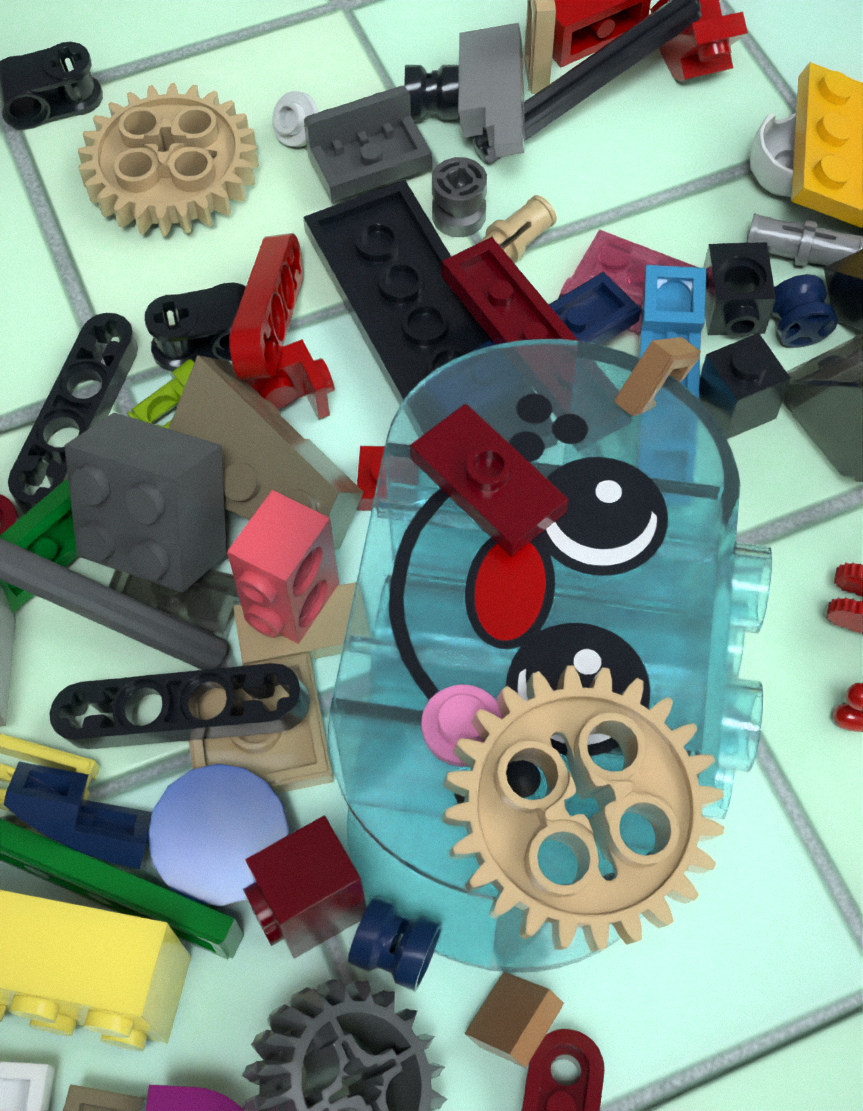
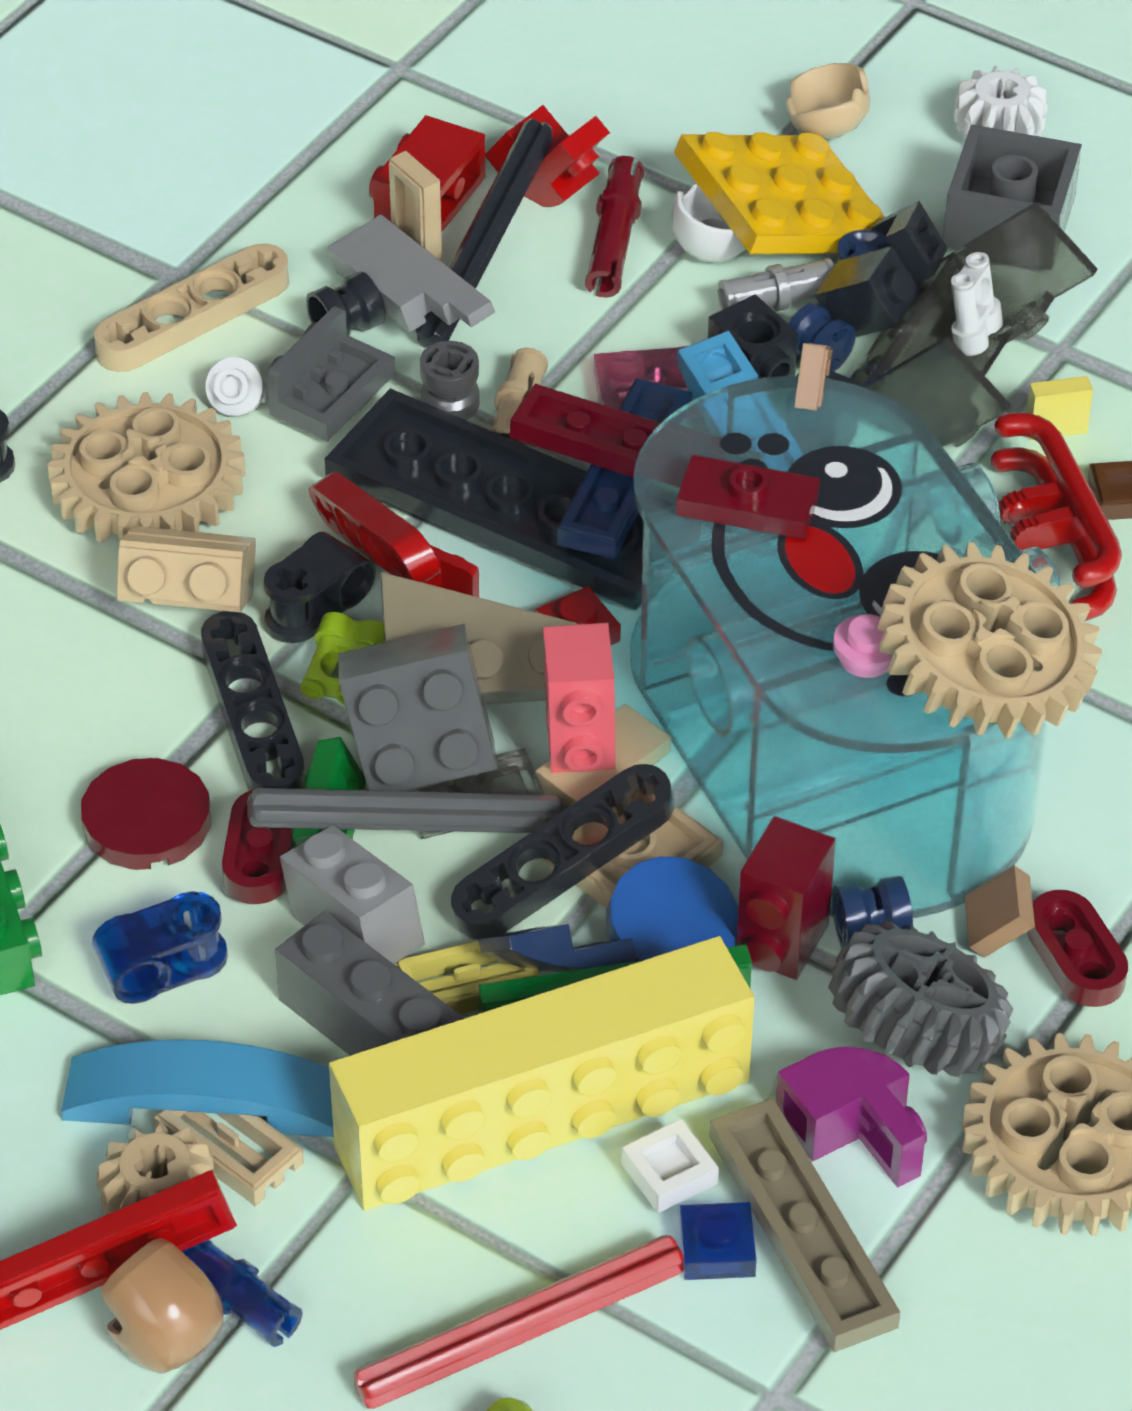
camera: 35 degrees left, 15 degrees down
none -> tan beam [94,243,289,372]
none -> tan brick [117,526,256,612]
none -> dark red pin [585,155,644,298]

